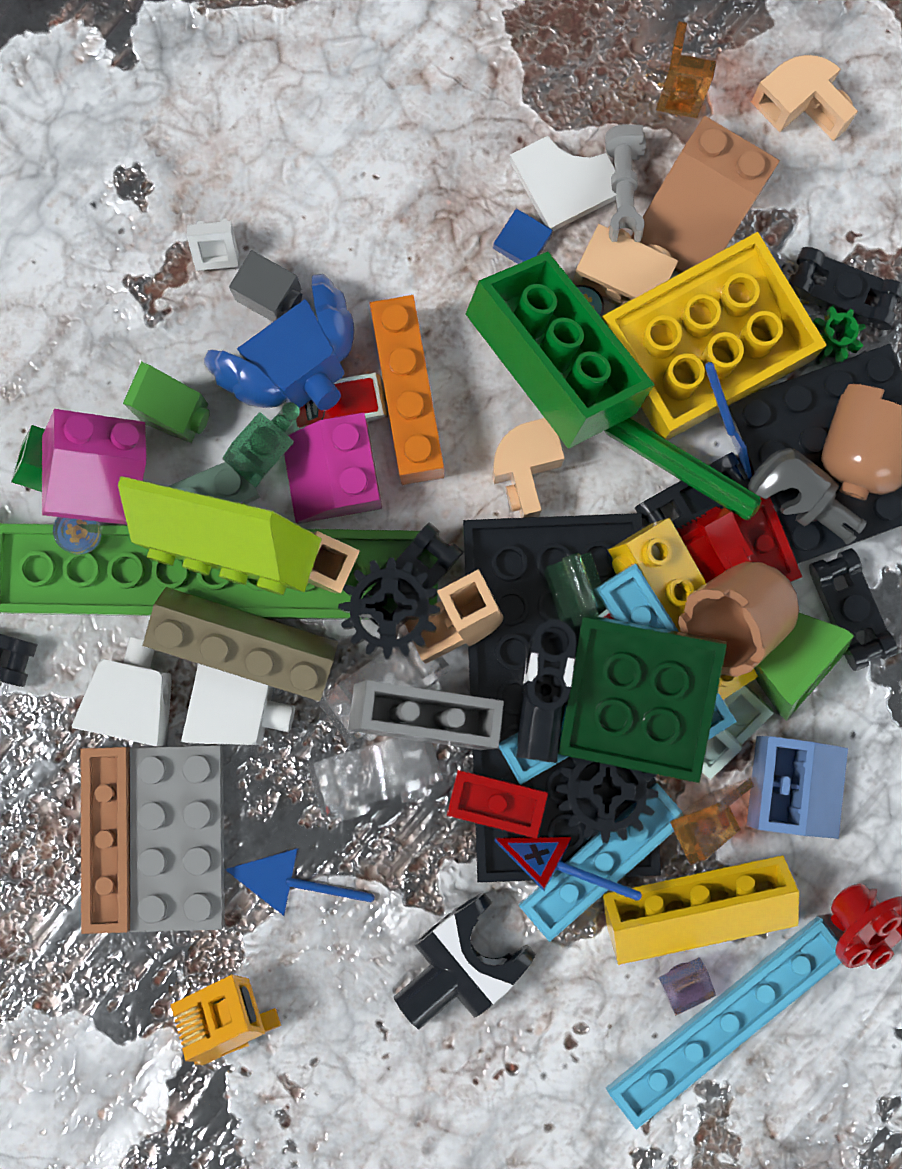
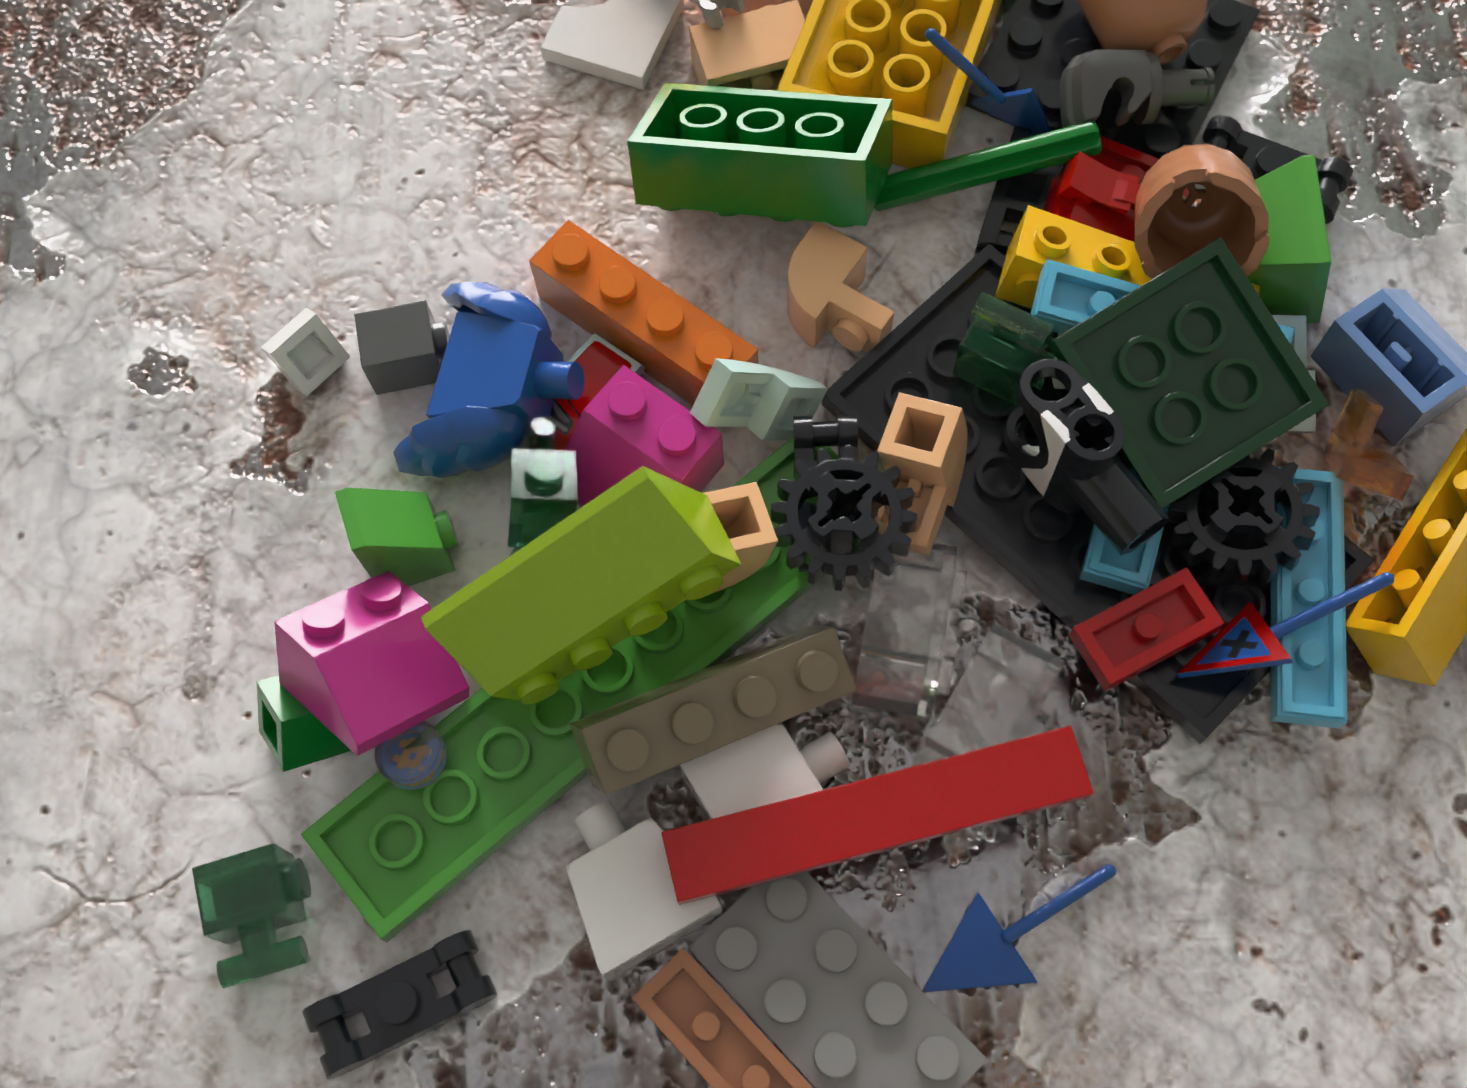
camera: 40 degrees left, 15 degrees down
light grey brick [348,680,504,750] -> none
black connector [393,893,536,1030] -> none
blue tile [493,208,553,264] -> none
none -> red tile [661,725,1094,905]
none -> light aqua slope [690,358,828,441]

